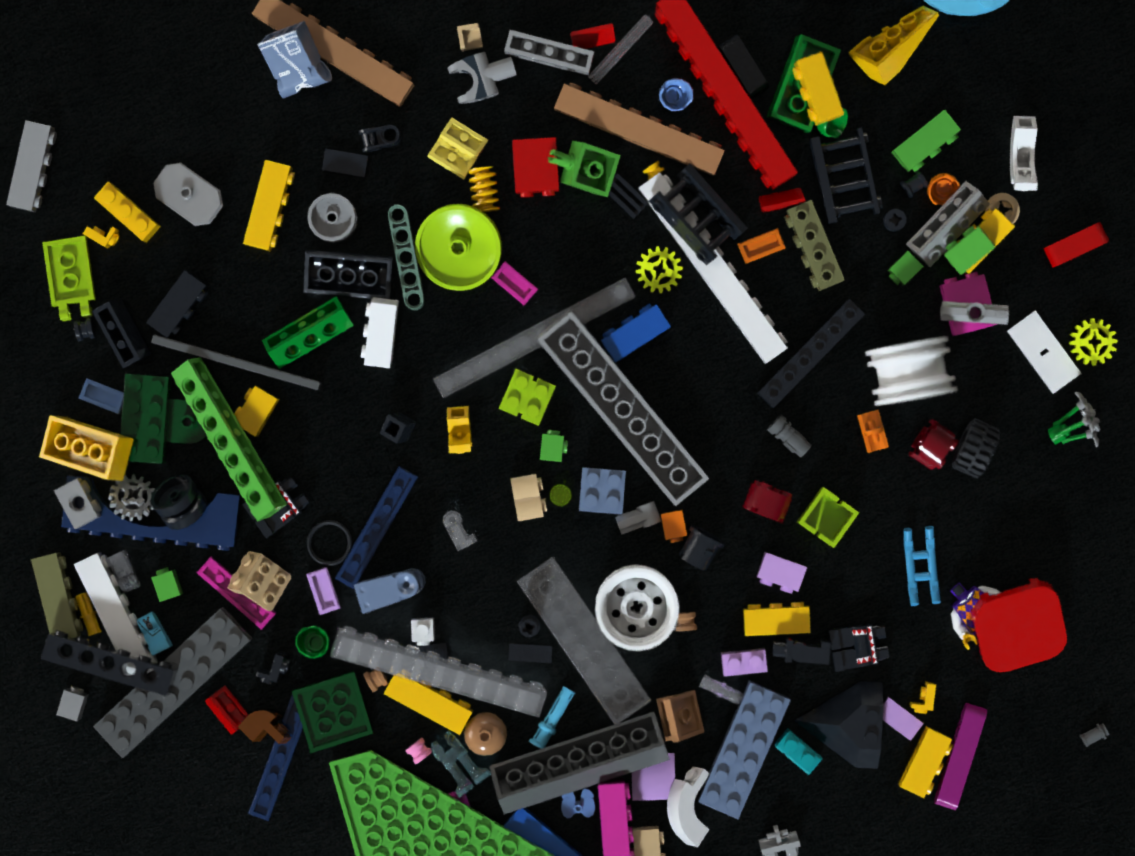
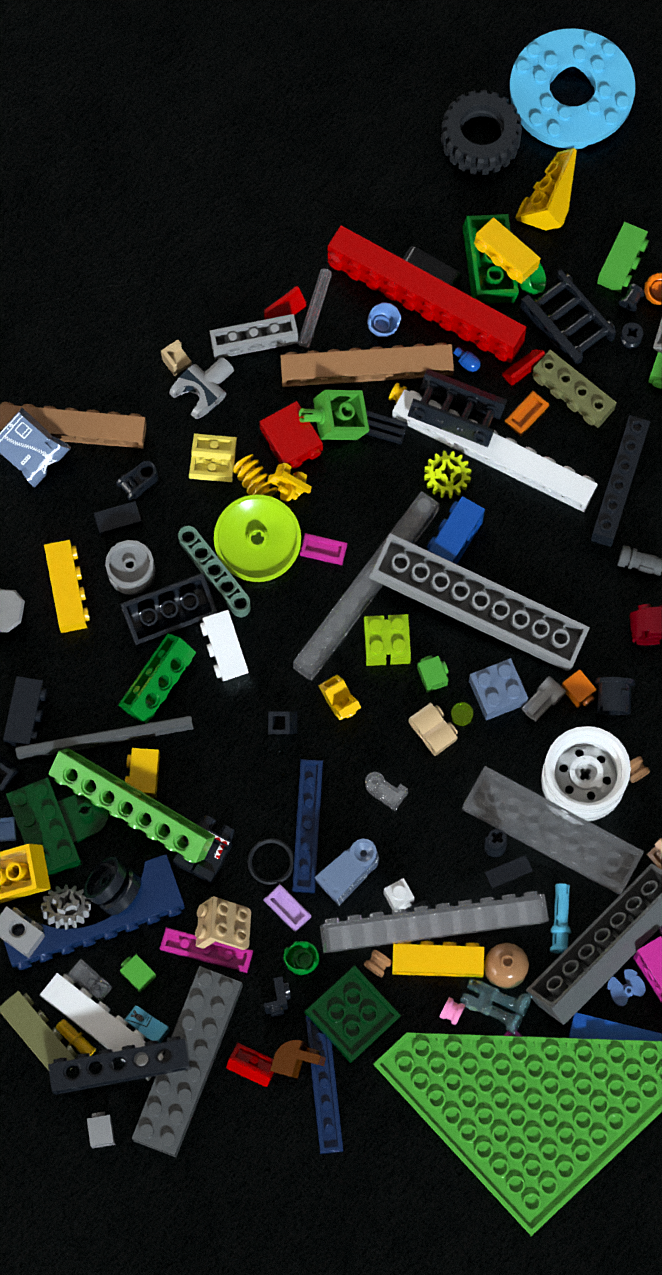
camera: 25 degrees left, 15 degrees down
none -> yellow hips [268,463,312,502]
none -> blue cylinder [453,347,480,372]

